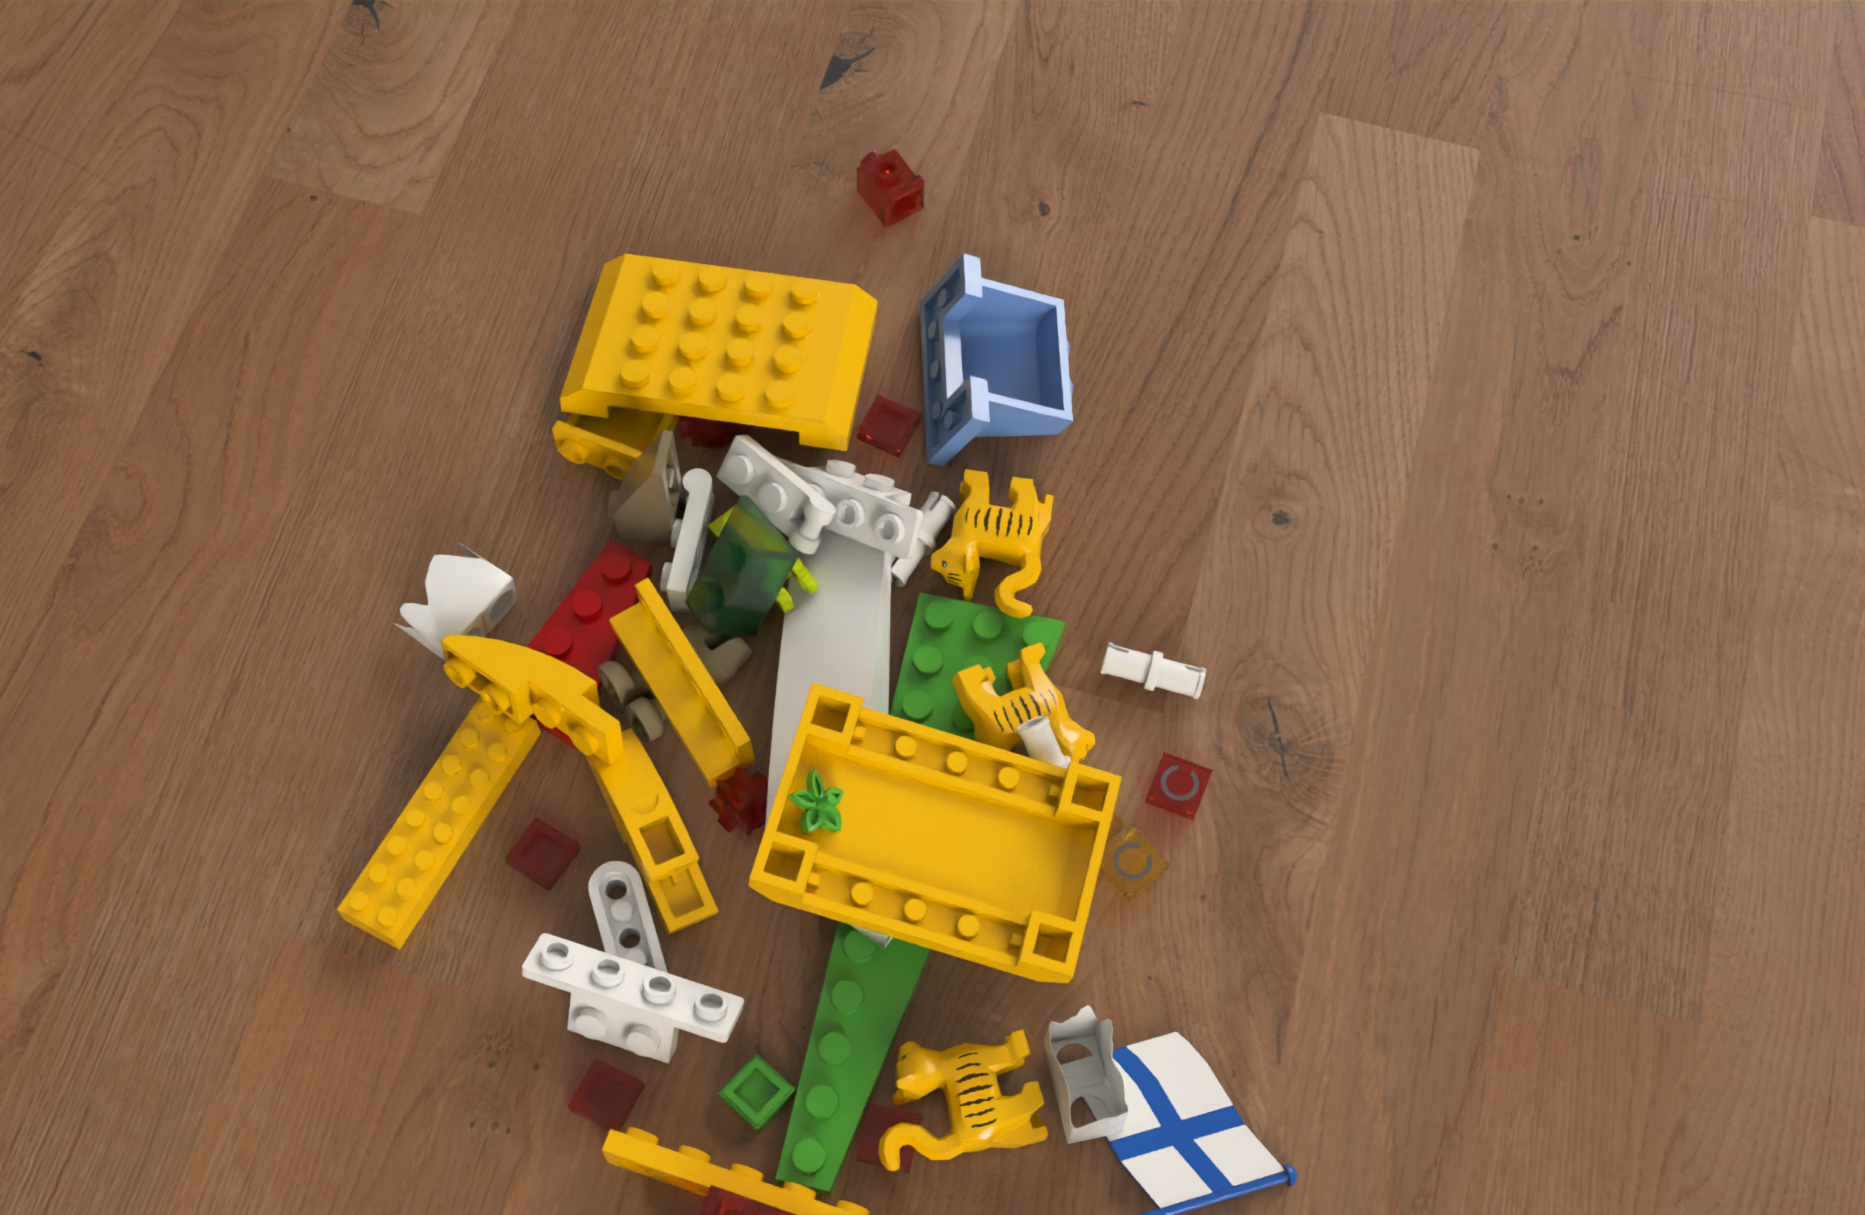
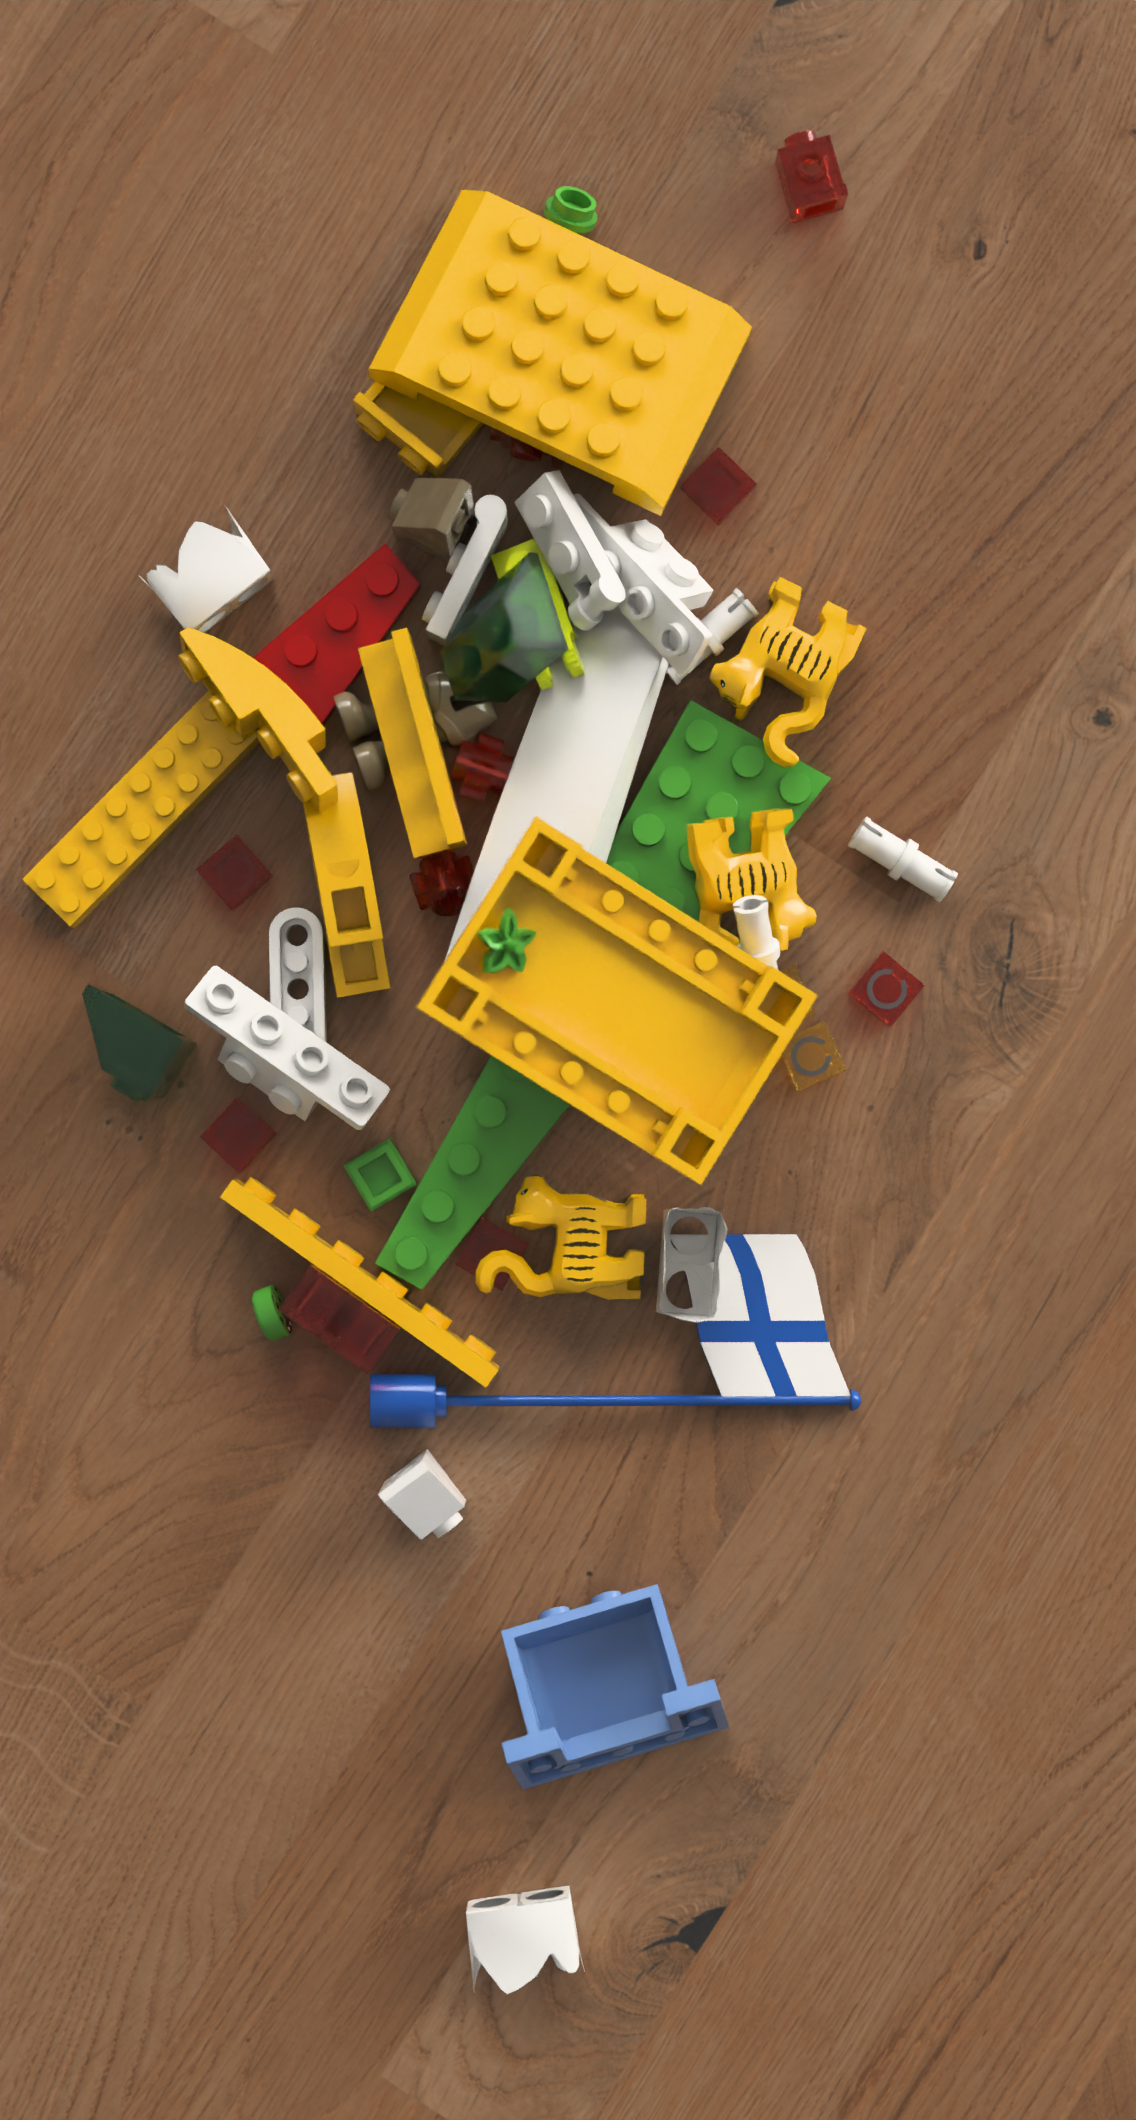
camera: 20 degrees right, 25 degrees up
medium blue windscreen [920,253,1073,467] -> none
none -> clear green slope [82,984,197,1102]
none -> clear red gear [450,732,514,803]
none -> bright green plate [544,186,597,234]

